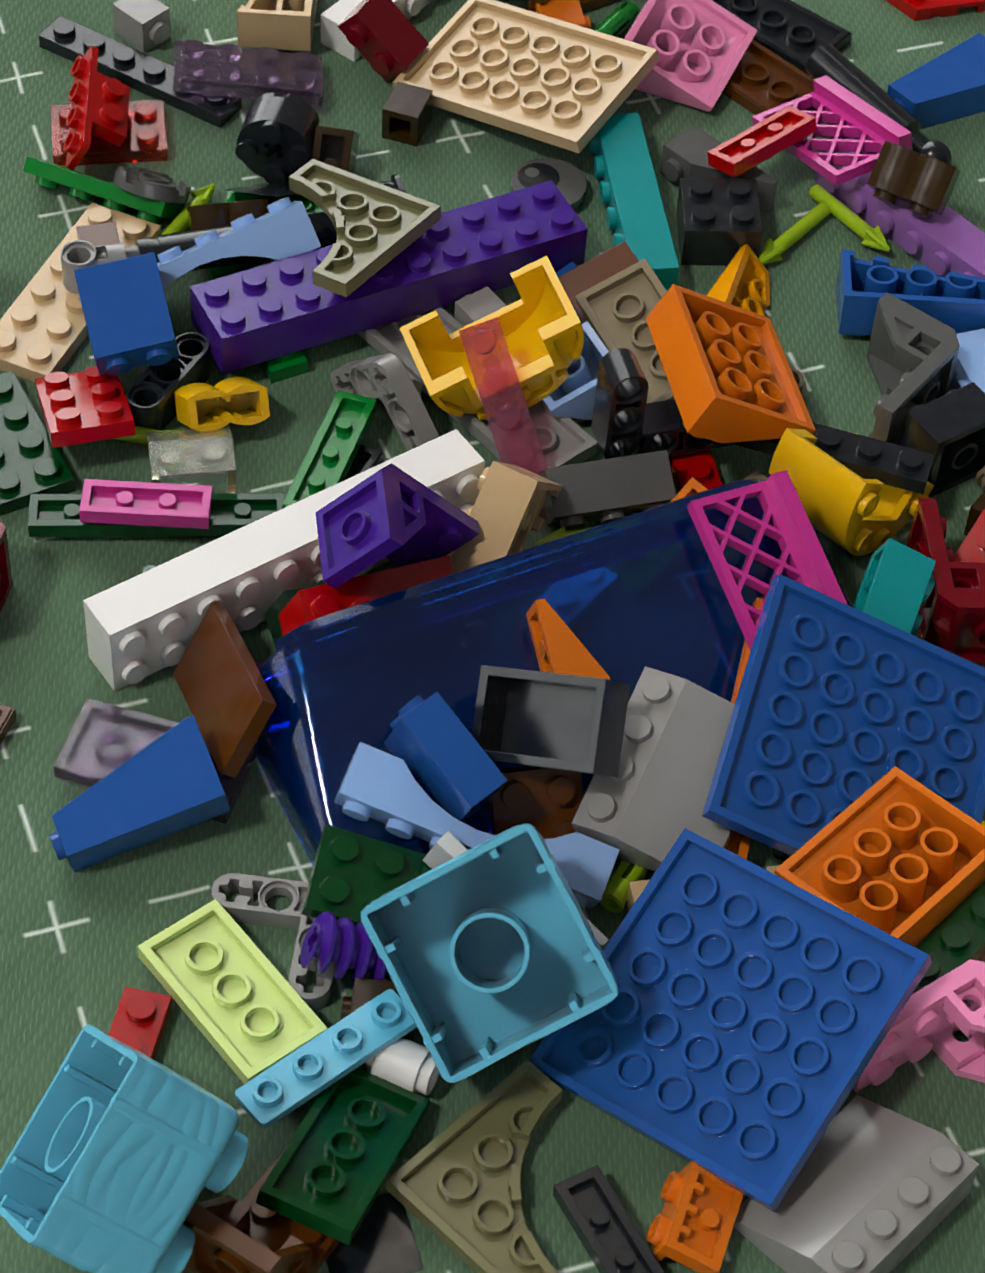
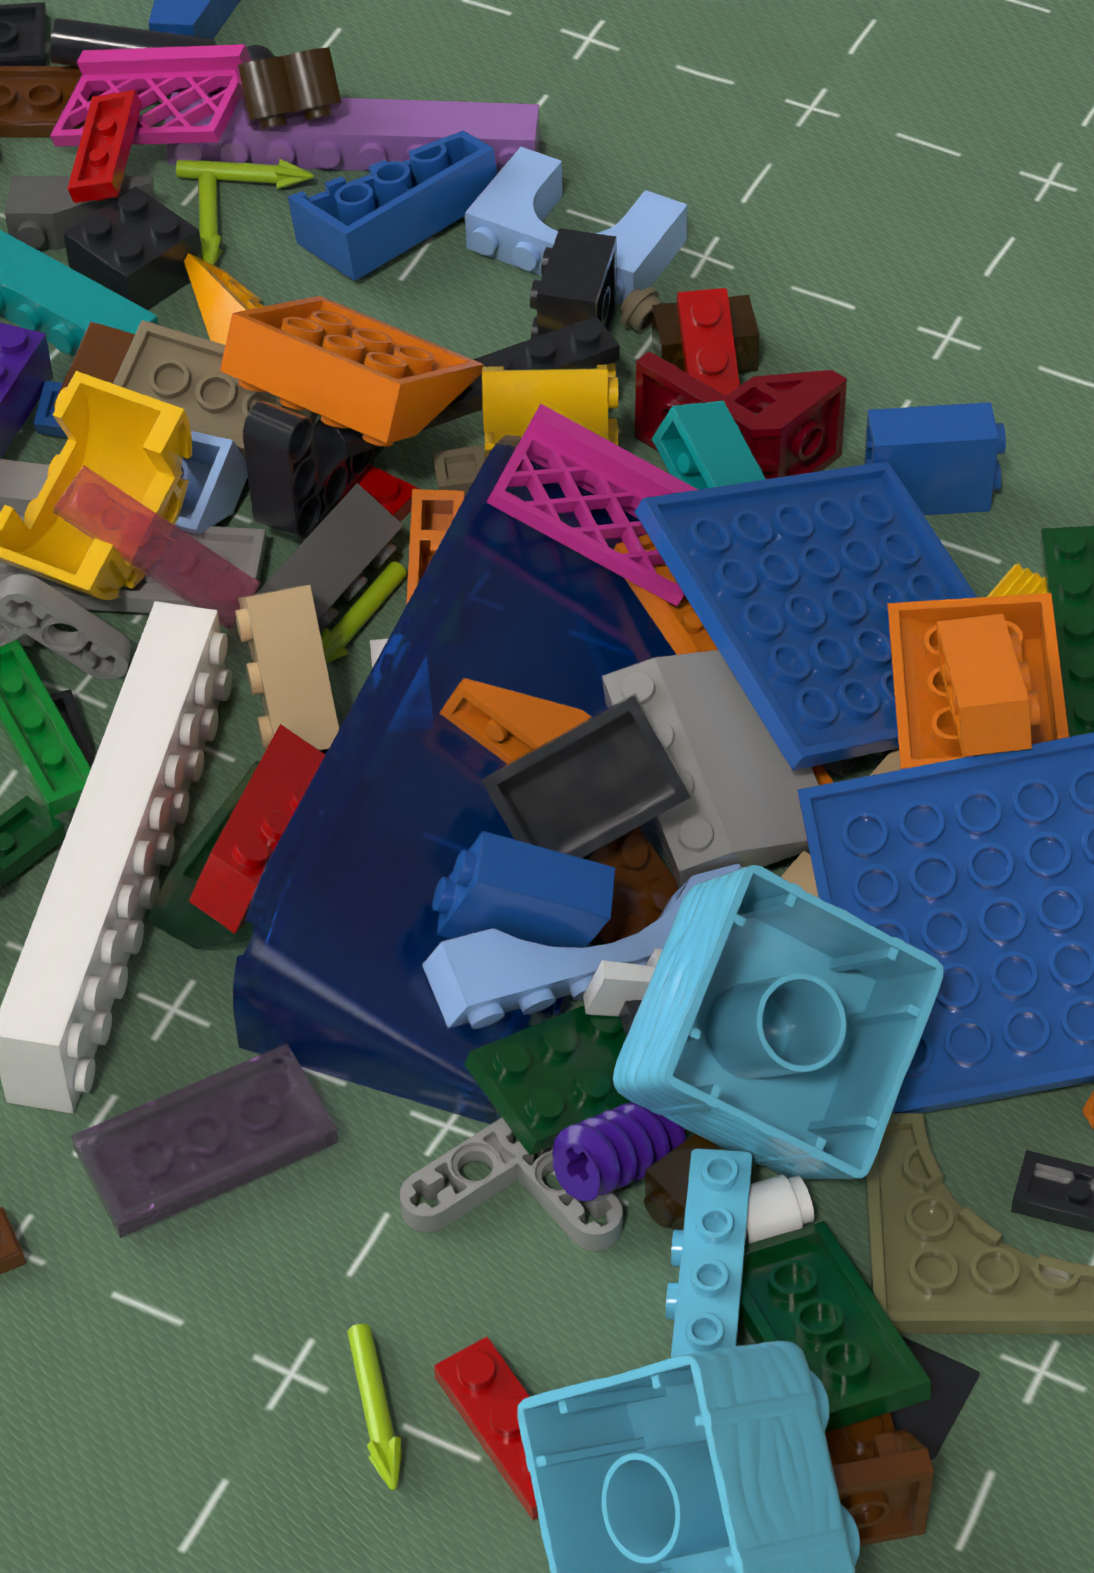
camera: 40 degrees left, 0 degrees up
blue slope [49,715,231,872] -> none
yellowish green plate [137,899,328,1084] -> none
reddish brown tile [173,602,277,778] -> none
dark purple bracket [315,463,480,589] -> none
dark grey bracket [867,293,960,445] -> none
none -> lime piece [347,1323,403,1491]
none -> orange brick [937,614,1040,757]

